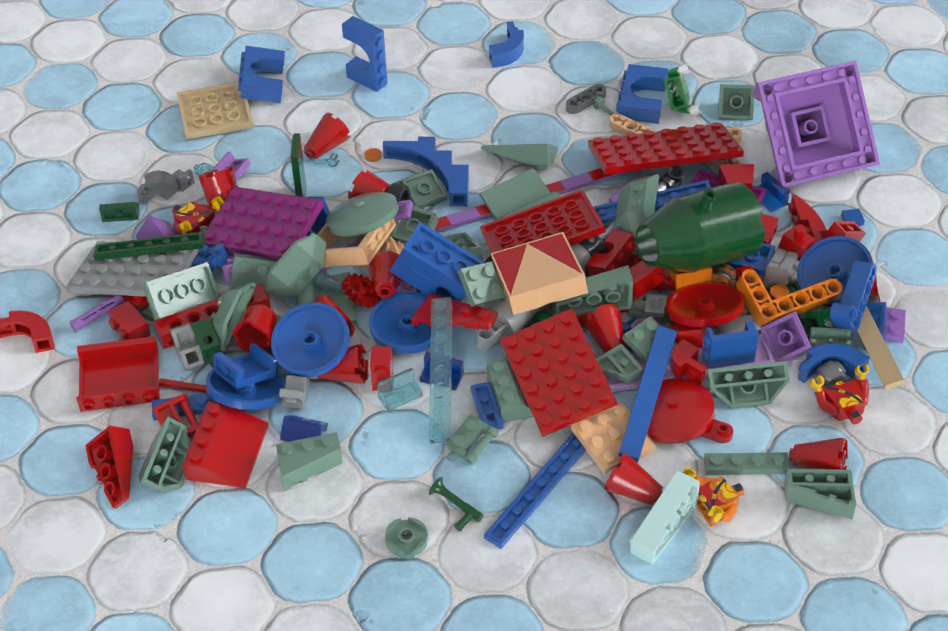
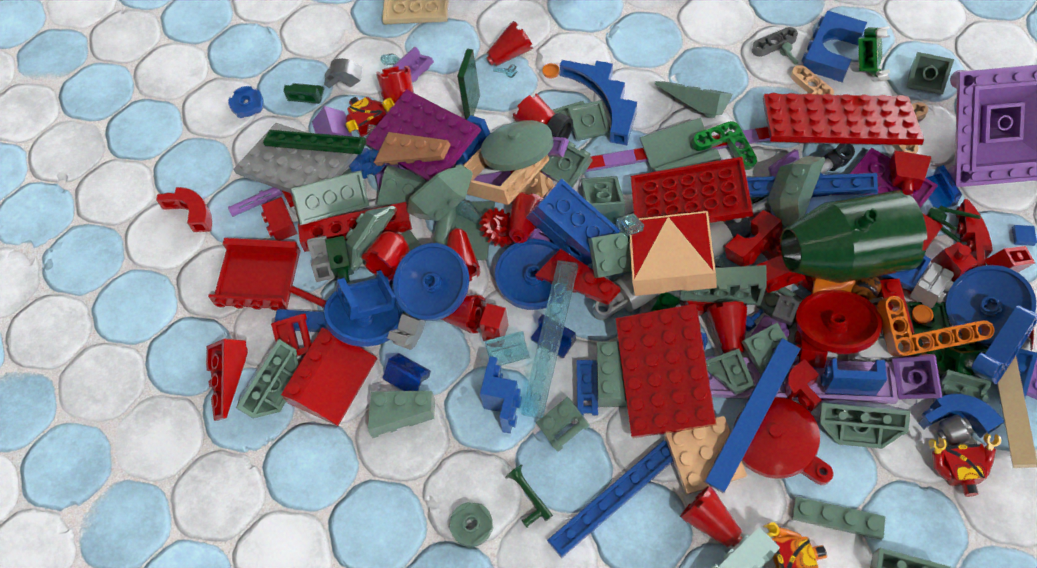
camera: 20 degrees right, 15 degrees up
flat silver bracket [171,169,195,192] -> none
red cone [789,438,848,470] -> none
none -> blue plate [228,86,264,118]
none -> nougat wing [374,132,451,166]
none -> blue bracket [480,356,522,434]
none -> clear light blue plate [616,213,644,236]
none -> green beam [691,121,757,170]
none -> dark green plant [926,205,981,243]

